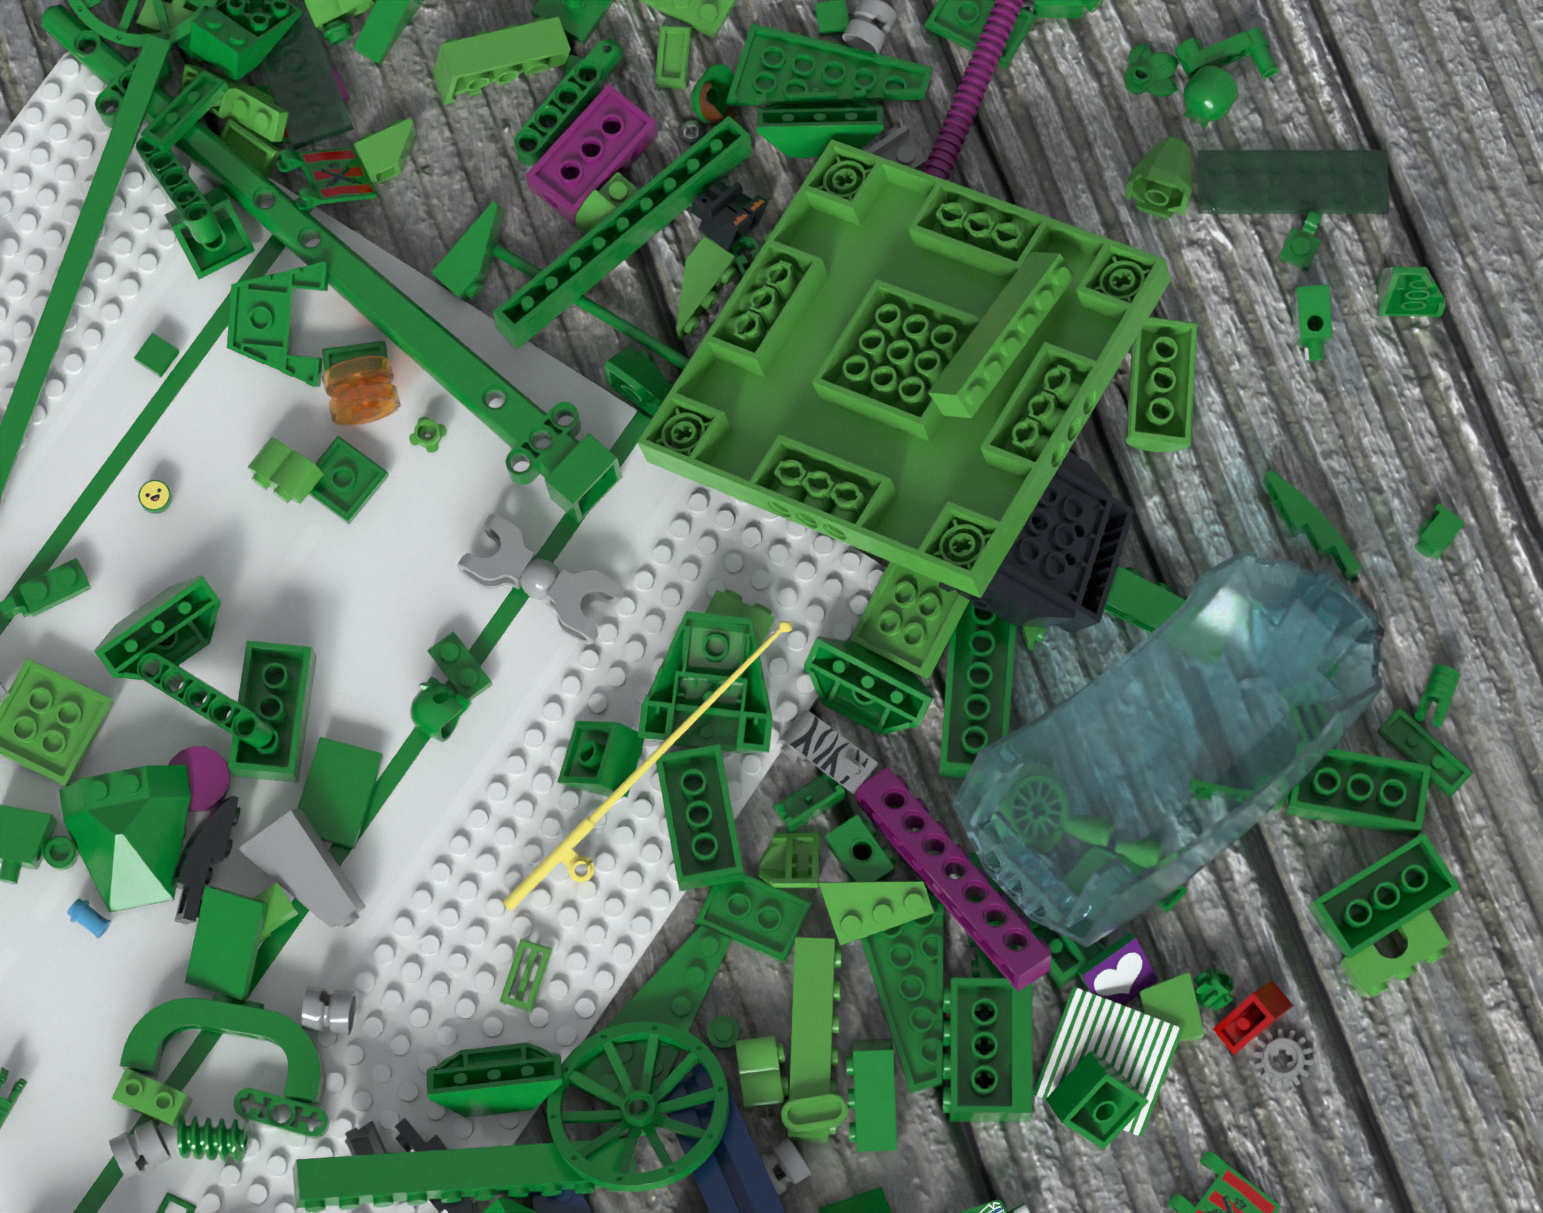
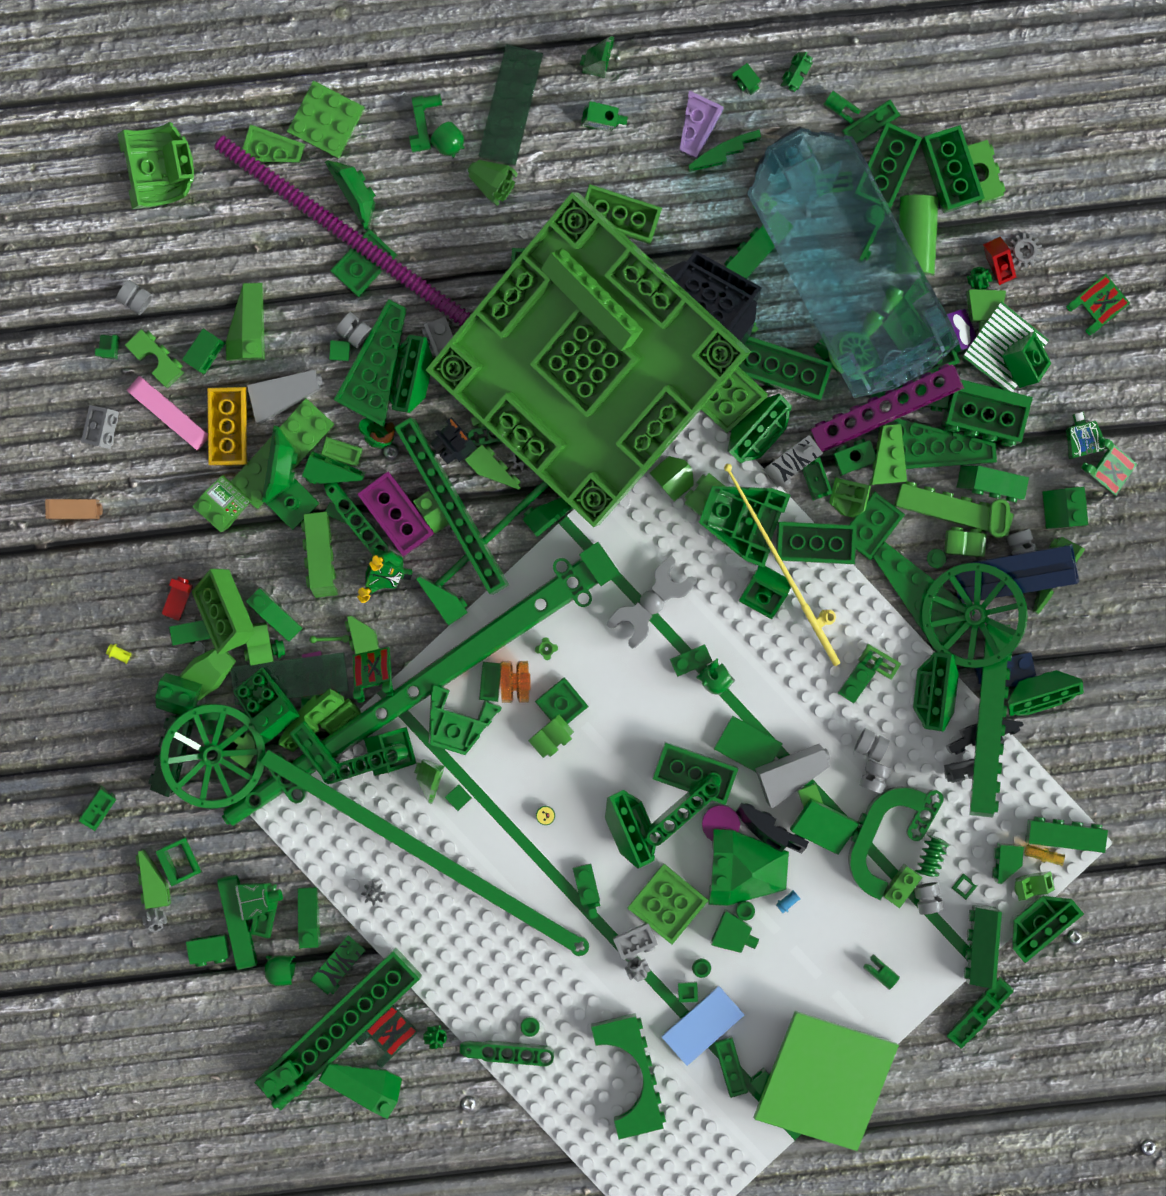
camera: 80 degrees left, 15 degrees up
green plate [1123,43,1178,97] -> none
green plate [1279,210,1322,272] -> none
none -> green slope [302,451,366,484]
none -> bright green hinge [309,635,350,643]
none -> green torso [357,548,412,603]
none -> bright green wedge [414,759,445,804]
none -> bright green slope [650,456,694,502]
none -> lavender wing [680,91,724,159]
none -> green hinge [780,52,813,93]
none -> green hinge [838,650,883,704]
none -> light grey wheel [854,728,890,762]
none -> bright green brick [896,195,939,276]

